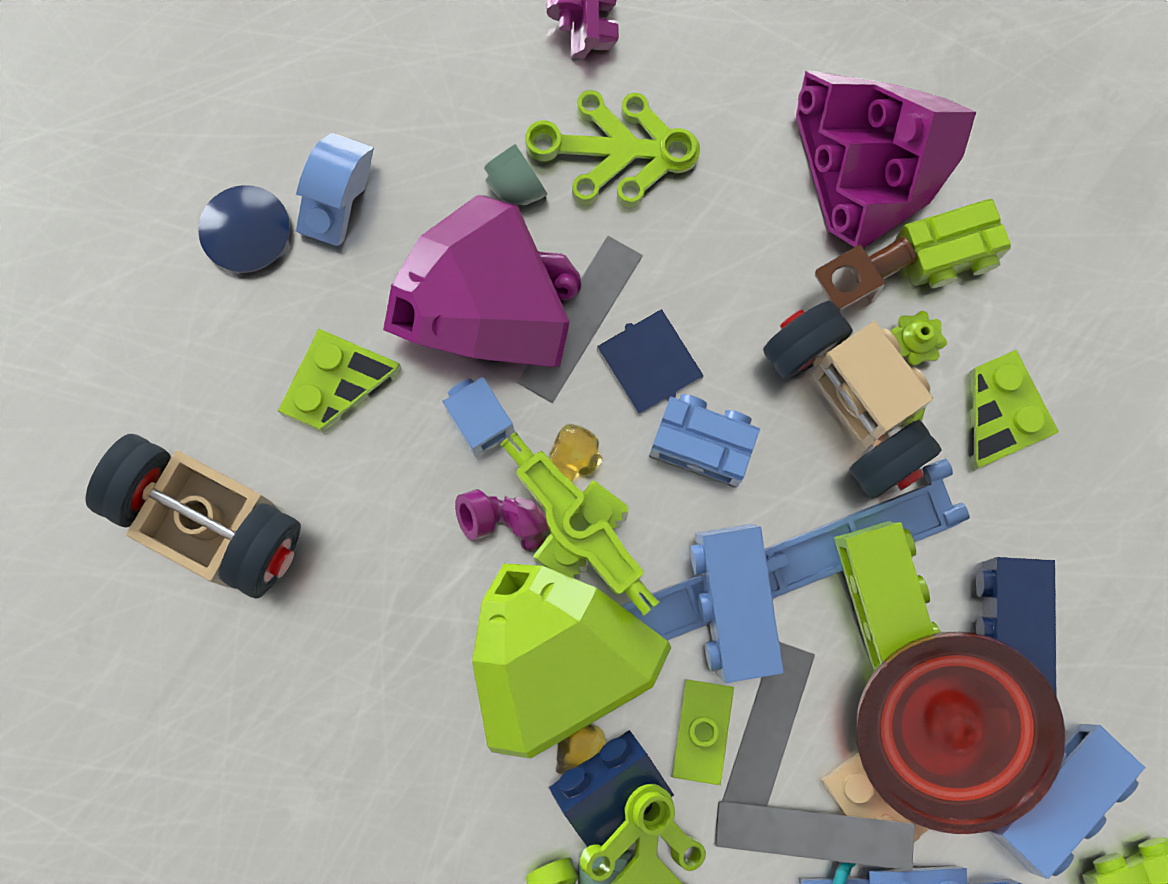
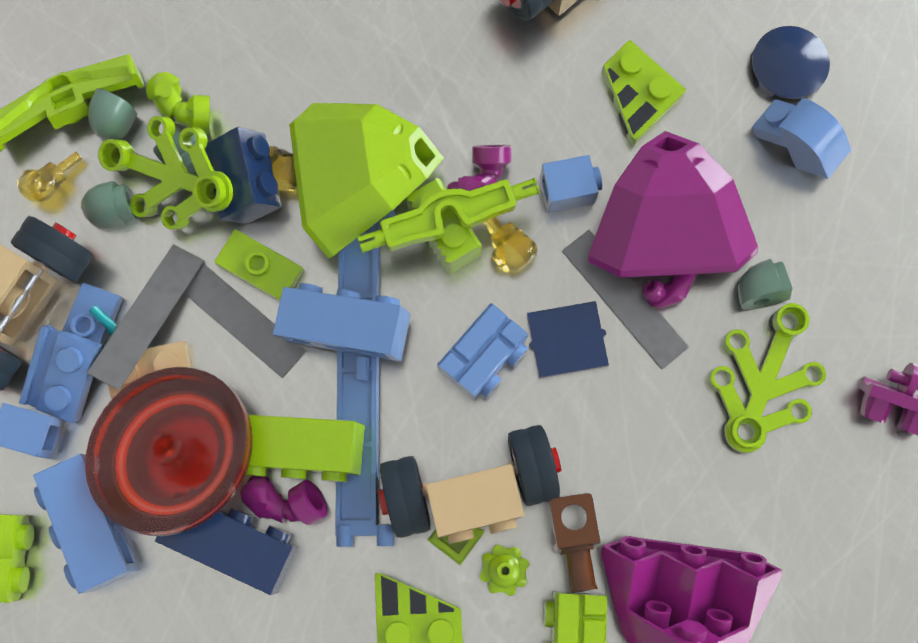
camera: 115 degrees right, 0 degrees up
none -> magenta arm [240,476,327,525]

